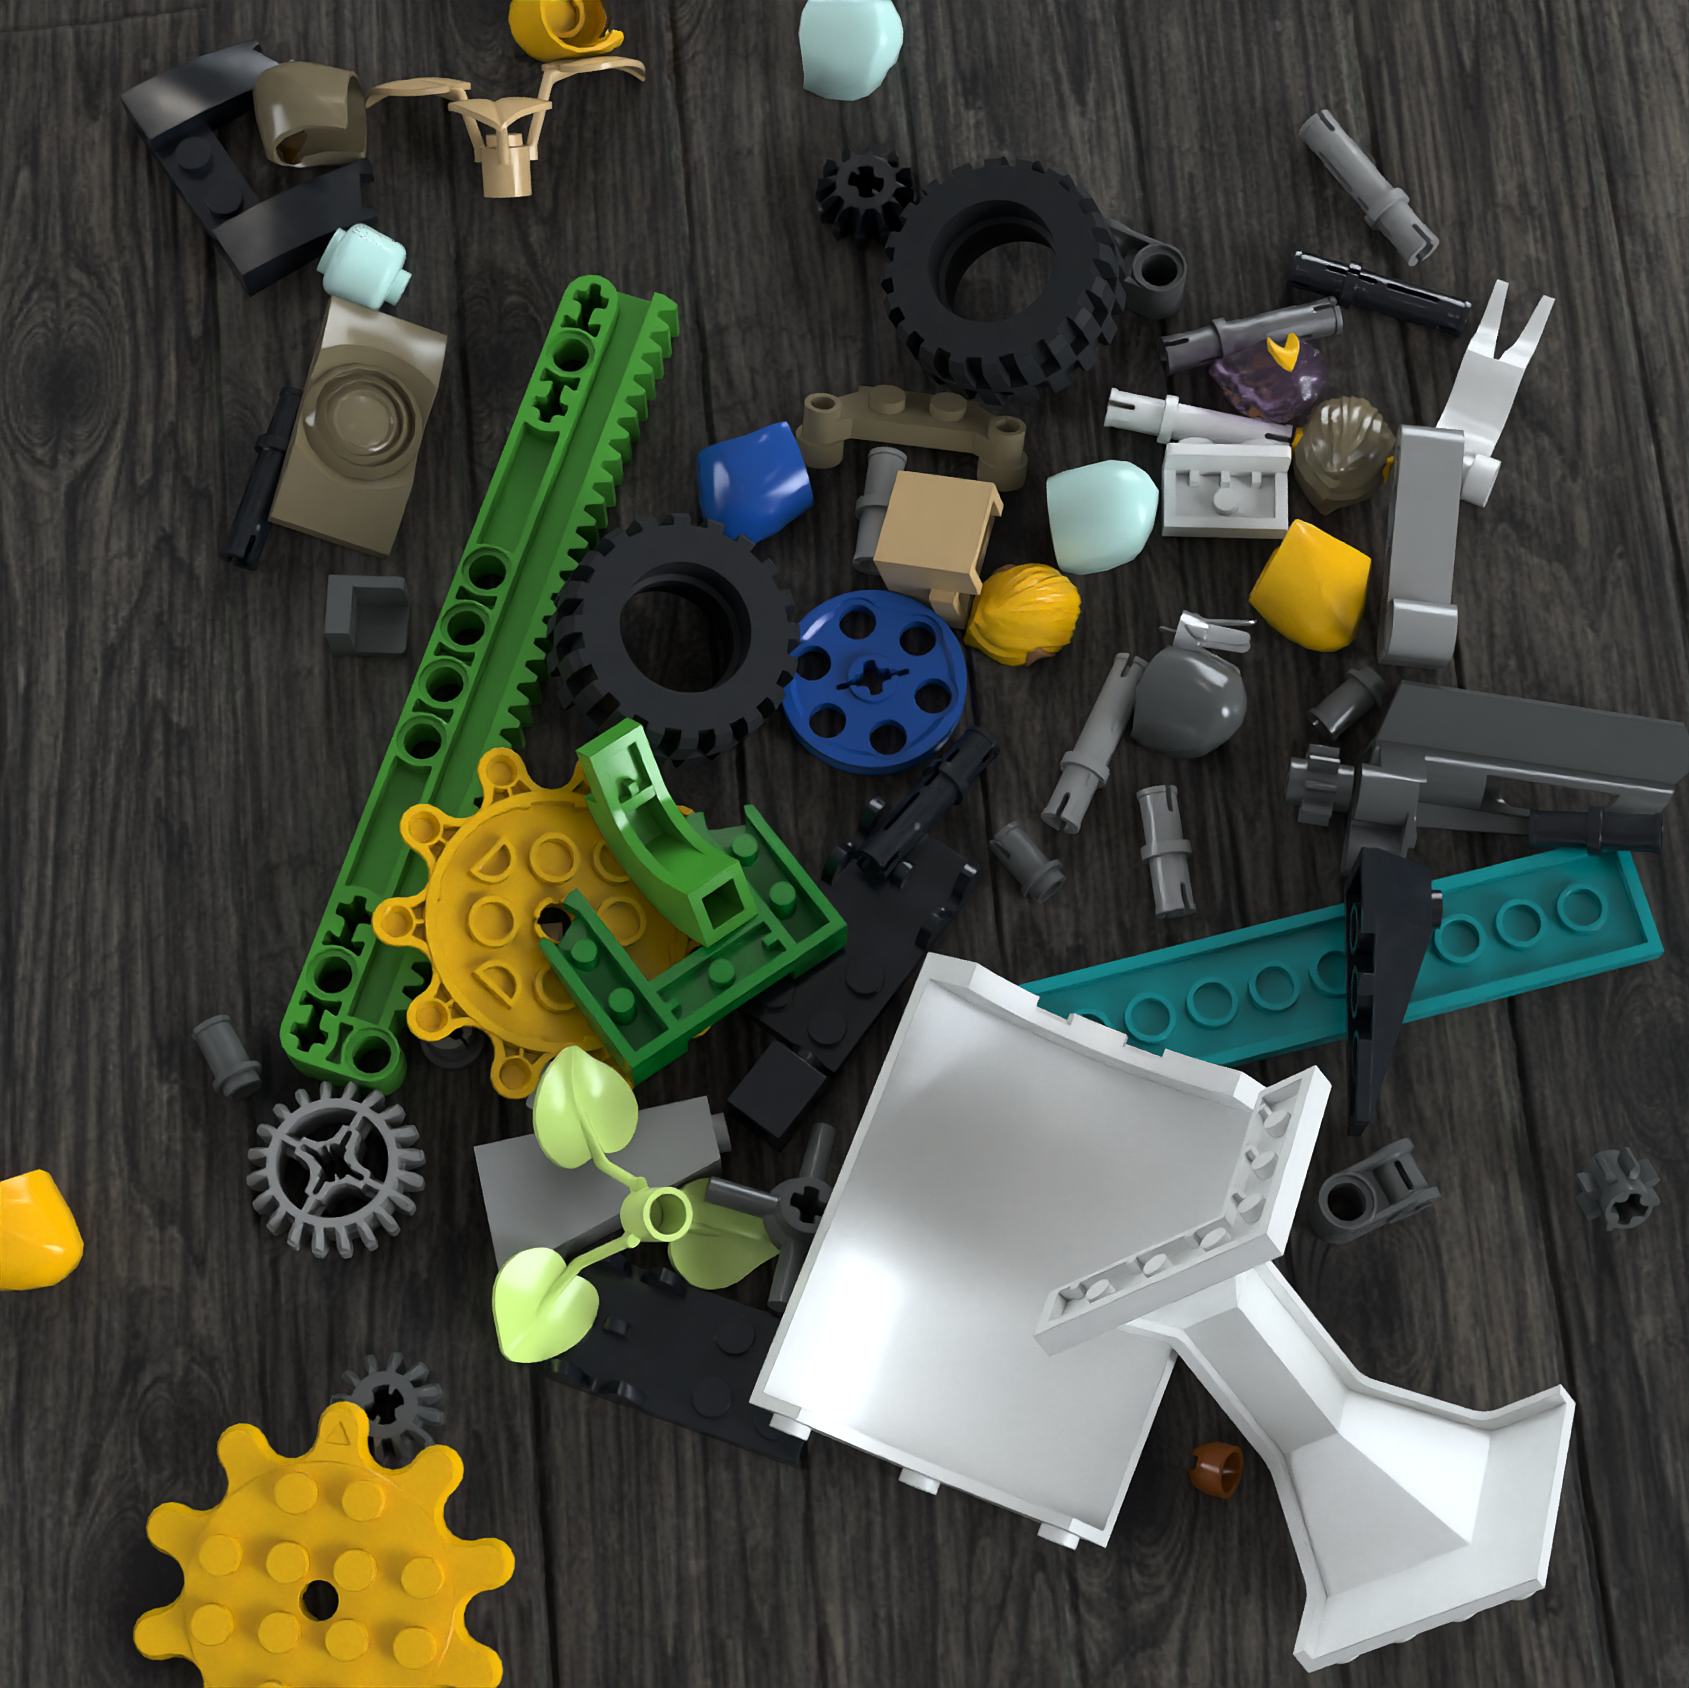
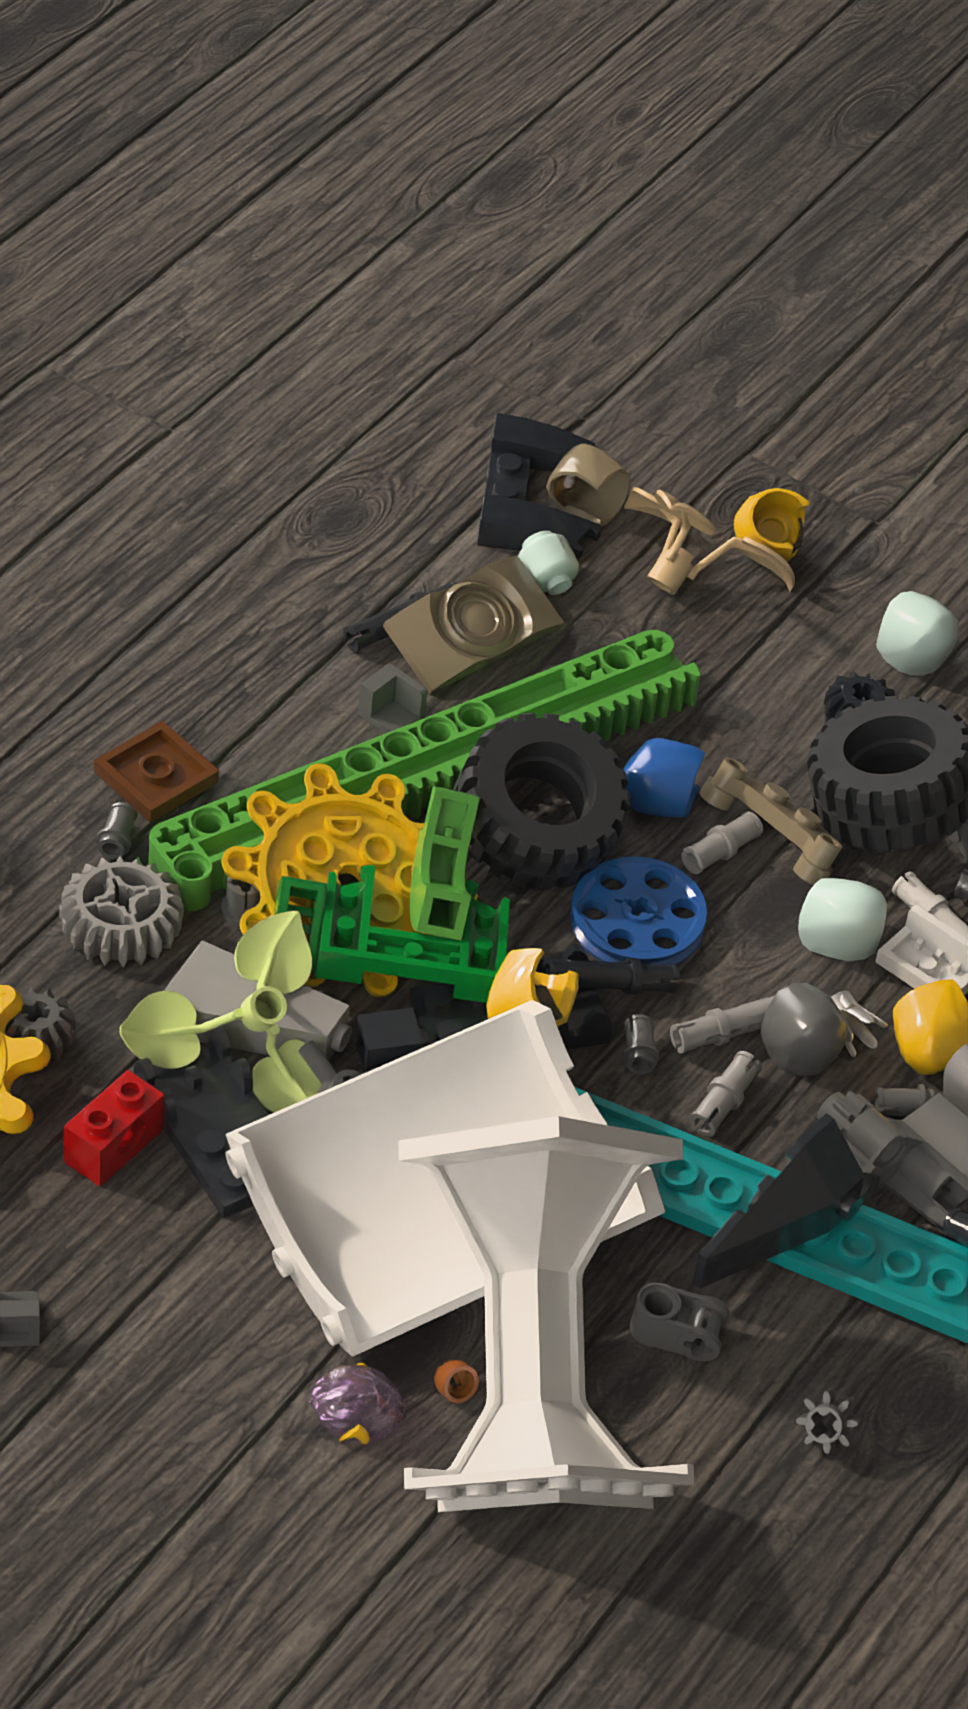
camera: 35 degrees right, 25 degrees down
tan plate [873,470,1004,629] -> none
yellow hair [963,563,1081,667] -> none
none -> red brick [63,1070,164,1187]
none -> reddish brown plate [94,721,219,823]
none -> green slope [274,876,328,975]
none -> hair [309,1363,407,1445]
none -> yellow piece [486,948,579,1028]

